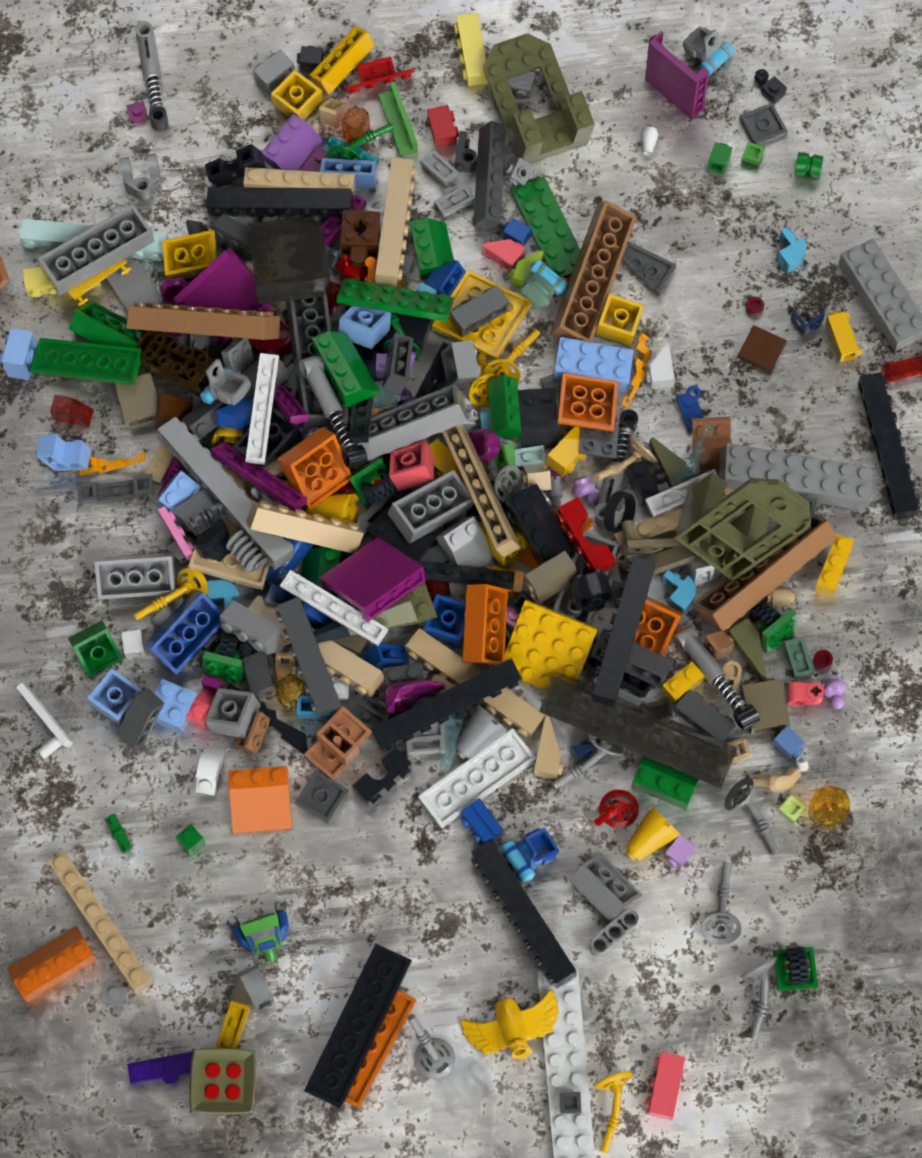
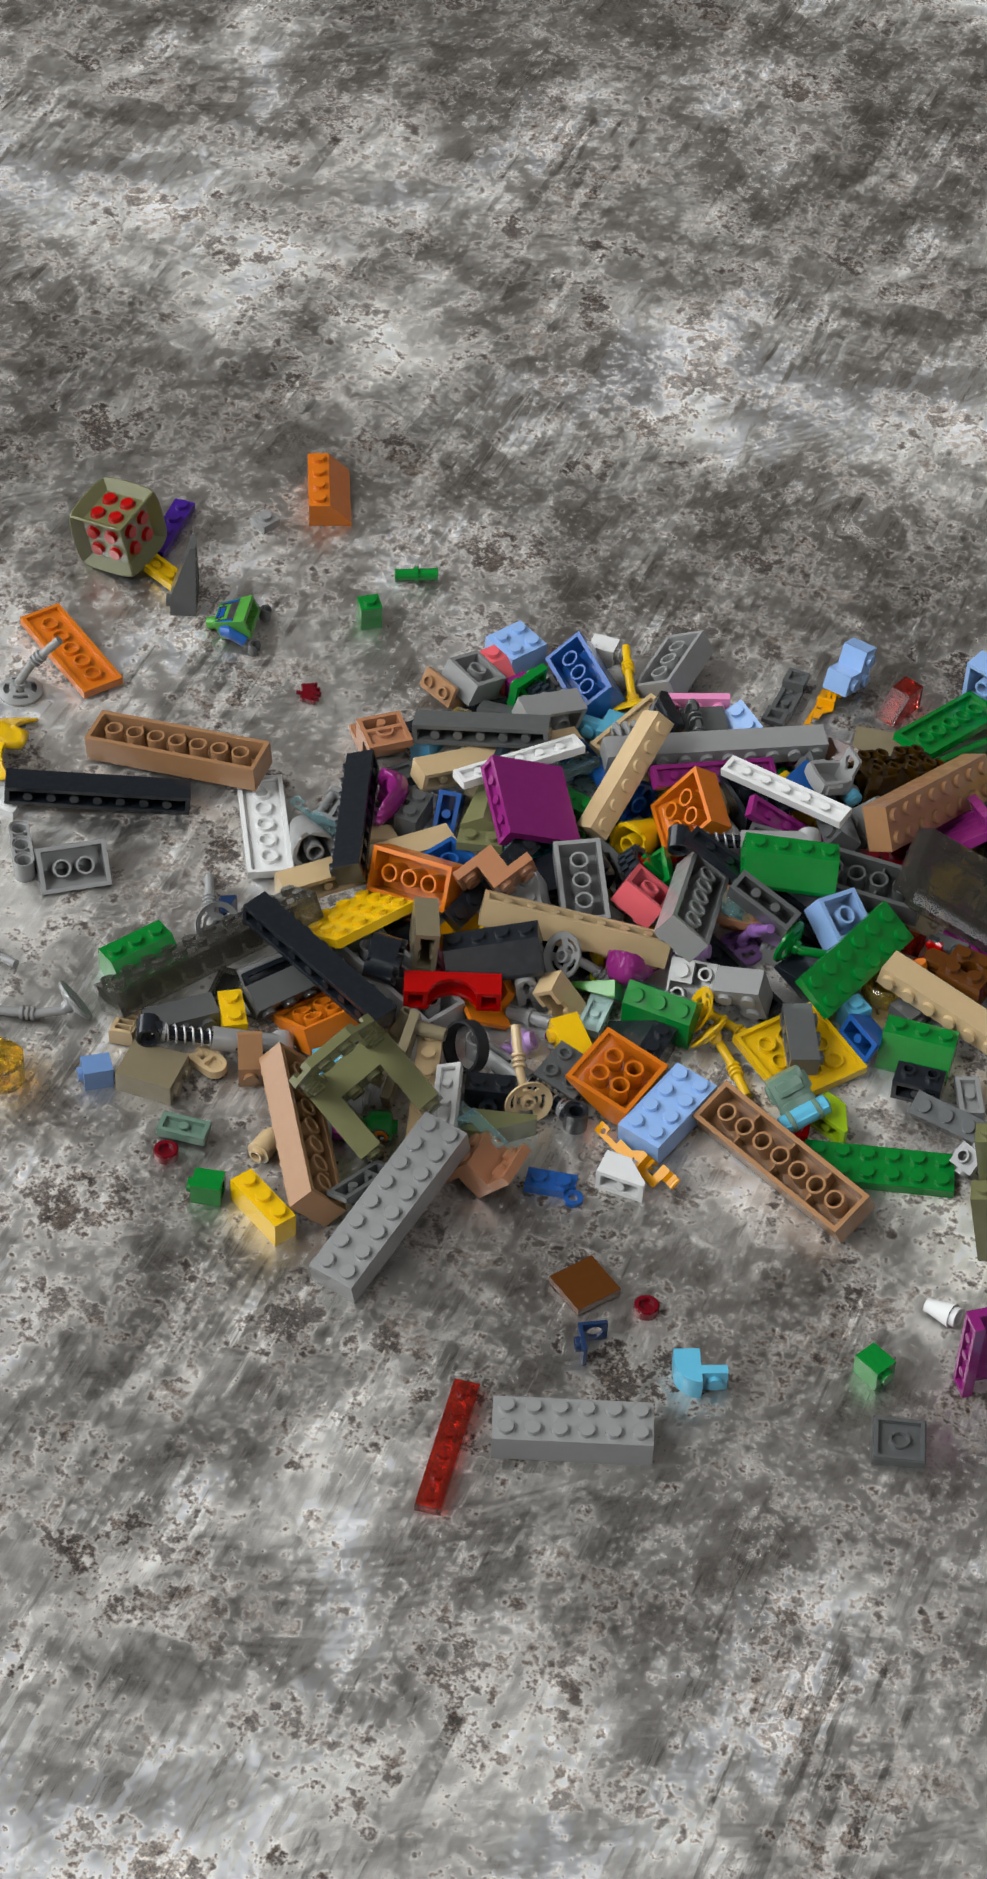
camera: 115 degrees right, 25 degrees down
white piece [16,682,73,759] -> none
tan brick [47,850,154,995] -> none
green slope [68,620,123,677] -> none
light blue brick [87,668,142,725] -> none
dark grey brick [116,688,165,749] -> none
white brick [195,747,224,796] -> none
orange slope [228,766,292,834] -> none
dark grey plate [295,770,349,824] -> none
black plate [304,943,412,1109] -> none
black arch [352,747,412,807] -> none
blue brick [460,798,503,845] -> none
coral slope [482,239,525,272] -> none
blue piece [501,827,559,883] -> none
blue brick [502,218,532,247] -> none
tan slope [534,715,564,780] -> none
red dish [594,789,639,828] -> none
yellow brick [596,294,644,346] -> none
dark grey wing [621,241,676,297] -> none
yellow cone [625,807,680,861] -> none
lavender brick [664,835,696,869] -> none
olive slope [728,618,766,682] -> none
bright green plate [741,142,765,166] -> none
green plate [750,601,796,653] -> none
tan arm [753,756,809,791] -> none
black plate [754,69,787,102] -> none
yellowish green tile [778,795,806,823] -> none
coral piece [786,682,825,706] -> none
green wheel [794,152,824,179] -> none
lavender animal [824,675,847,709] -> none
yellow brick [825,311,864,363] -> none
black brick [857,372,921,520] -> none
none -> medium nougat brick [84,710,272,791]
none -> green brick [186,1167,226,1207]
none -> dark red piece [296,682,322,705]
none -> nougat bracket [452,844,537,895]
none -> black brick [890,1060,947,1102]

